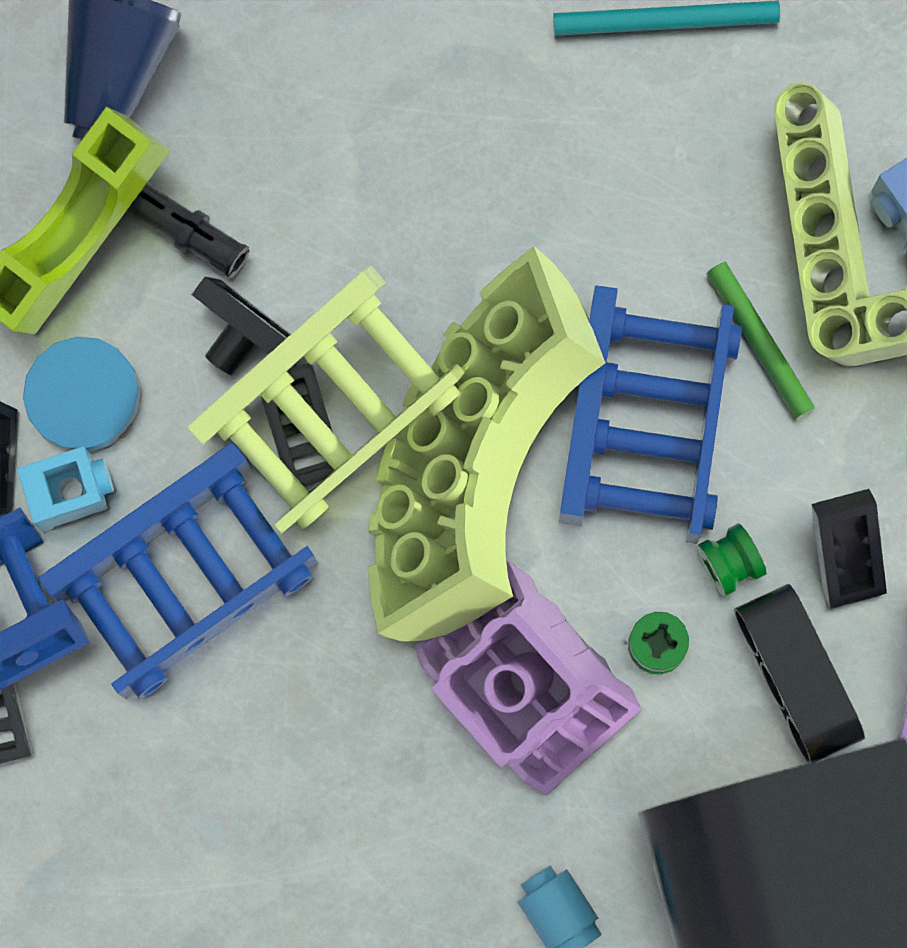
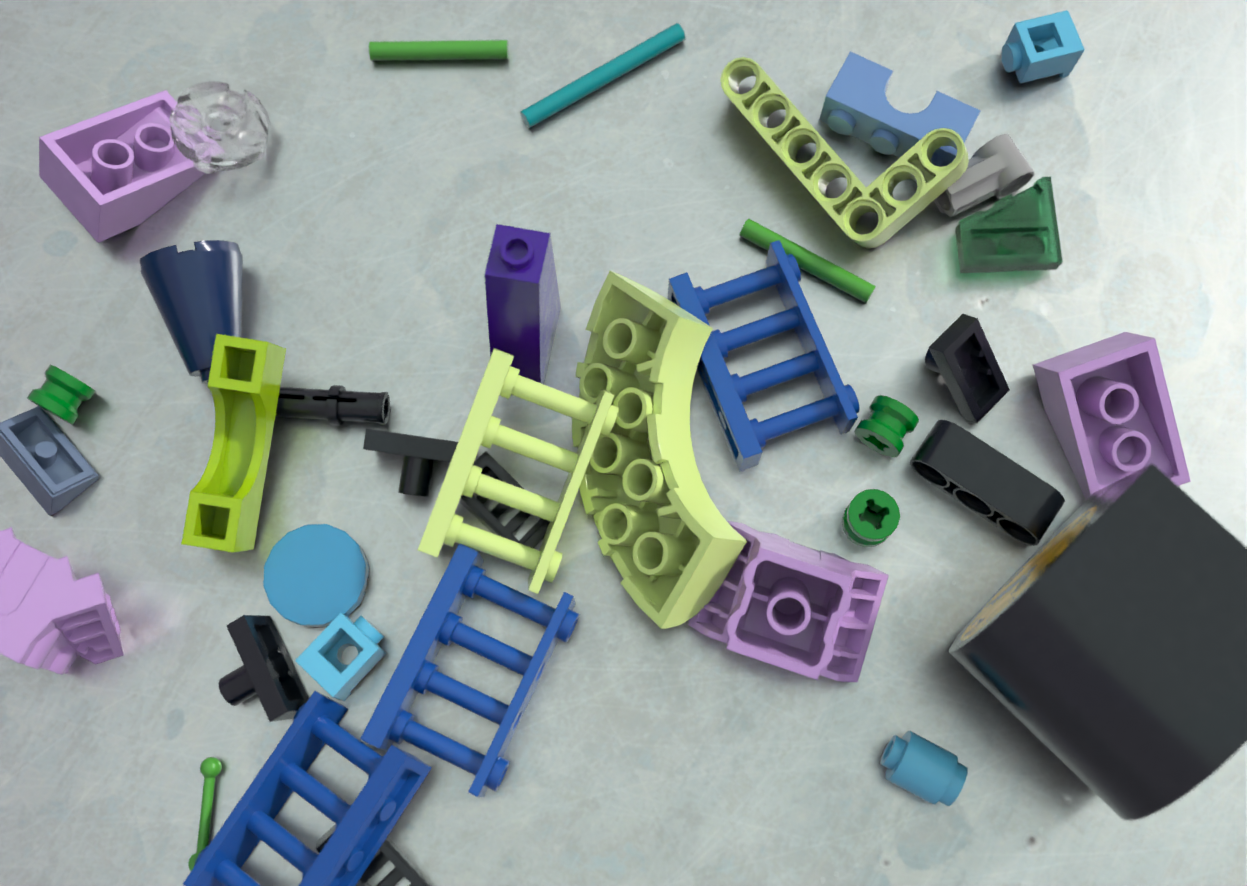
camera: 35 degrees left, 5 degrees down
none -> dark purple slope [484,224,561,384]

